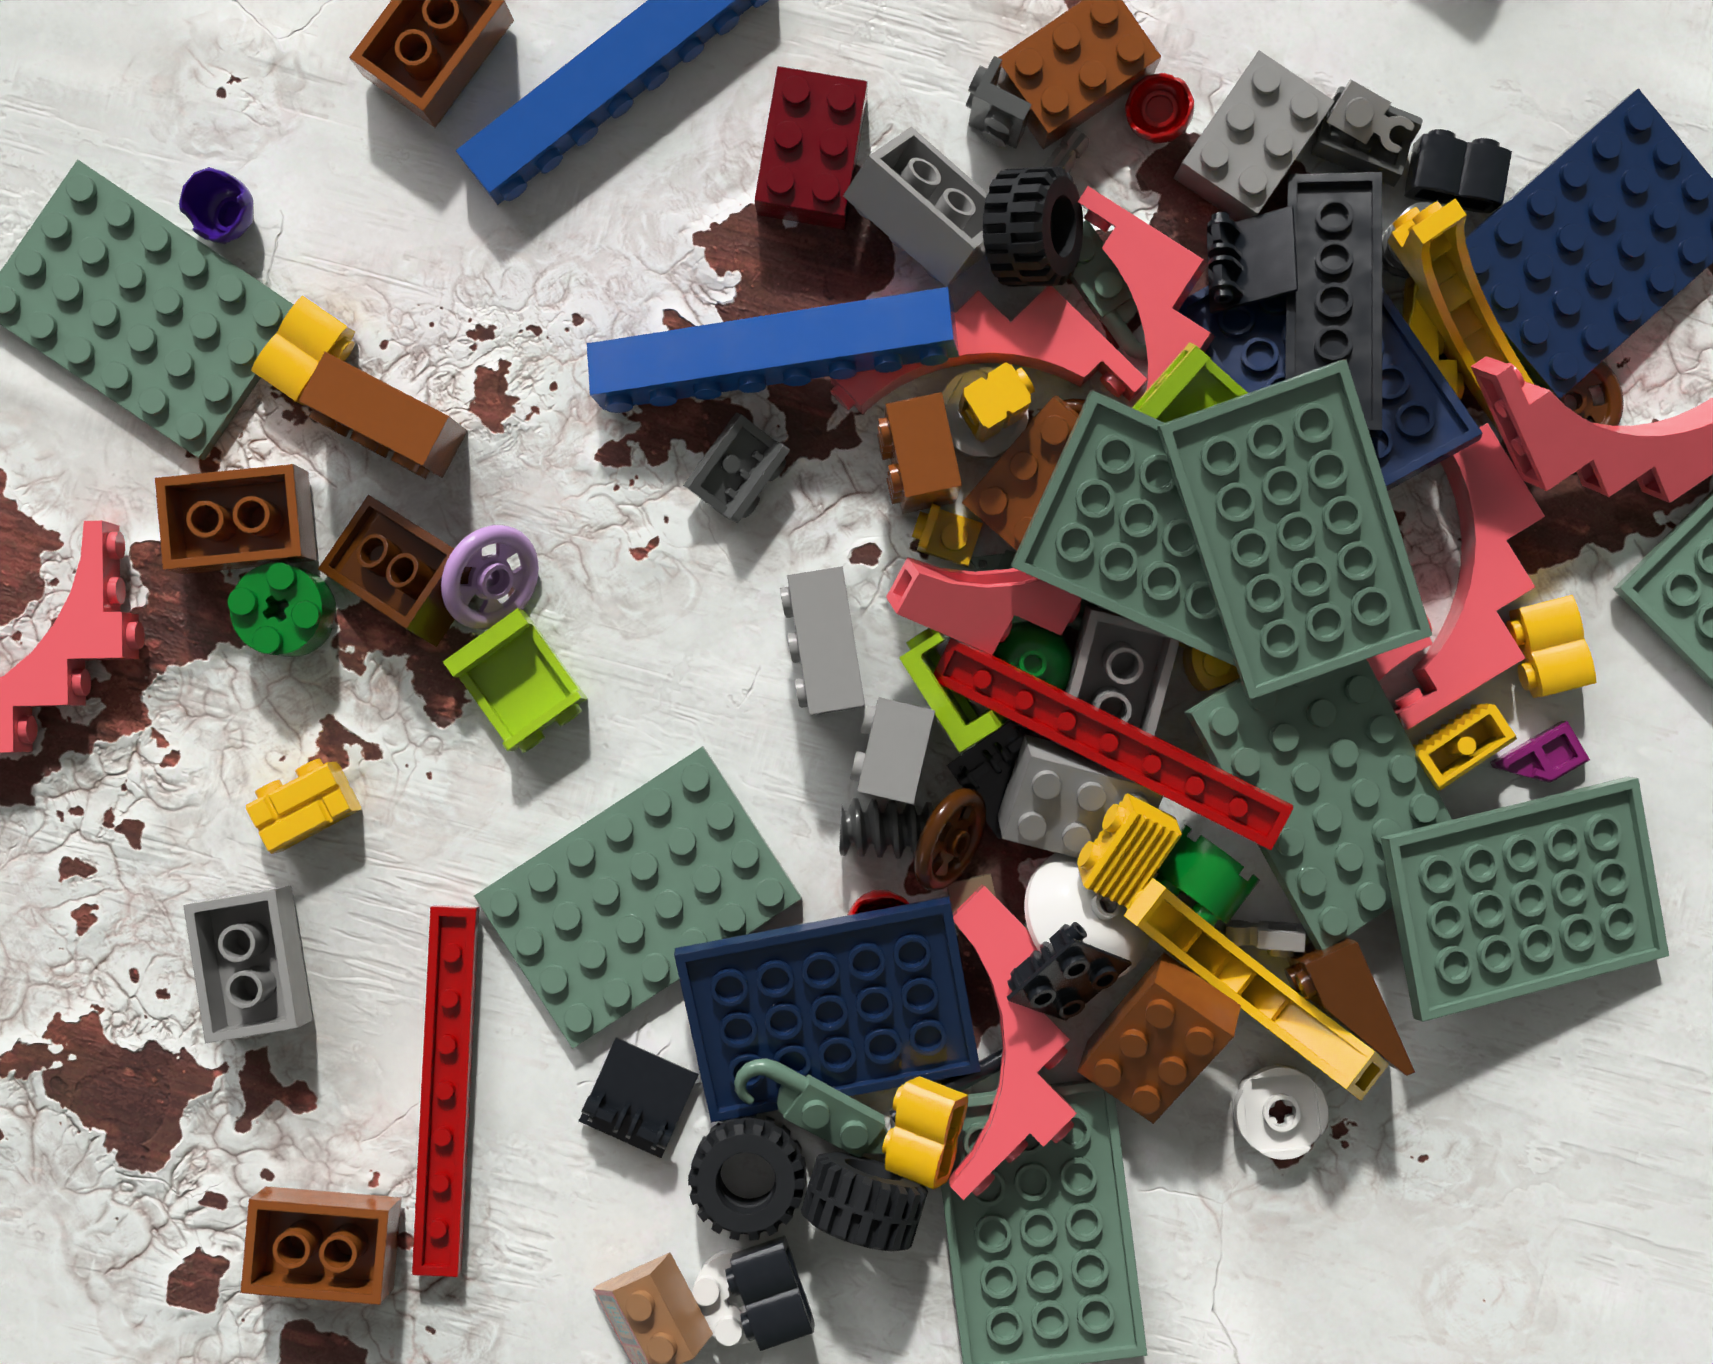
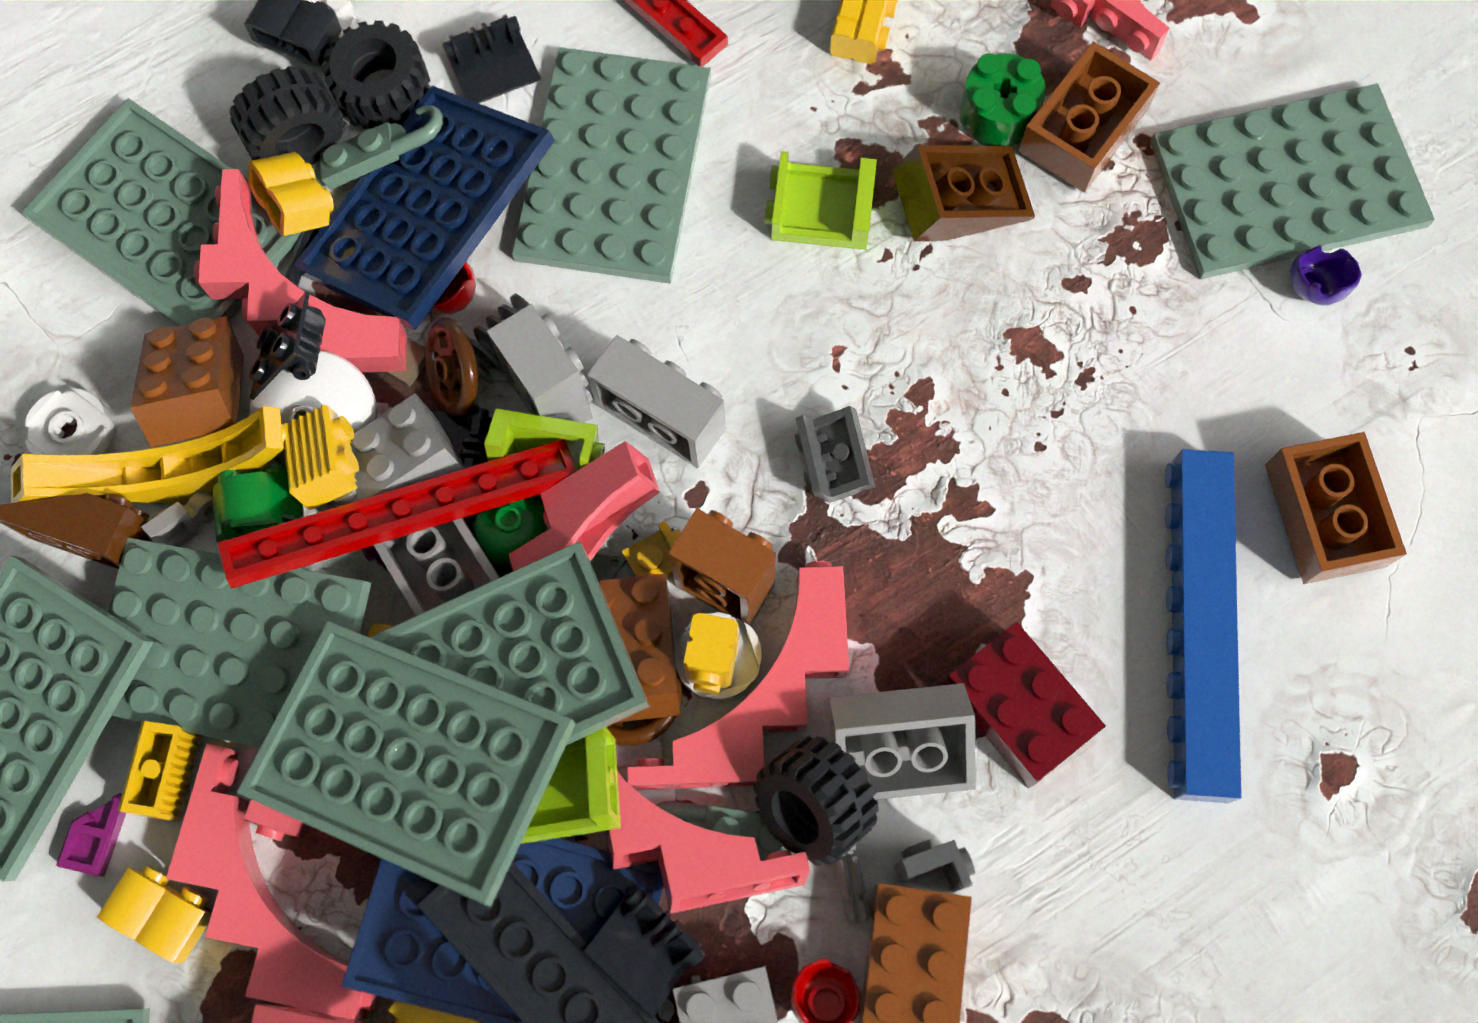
camera: 135 degrees right, 15 degrees down
yellow brick [251,296,355,406] -> none
dark orange brick [299,352,467,479] -> none
lavender plate [441,525,539,630] -> none
blue brick [587,287,959,413] -> none

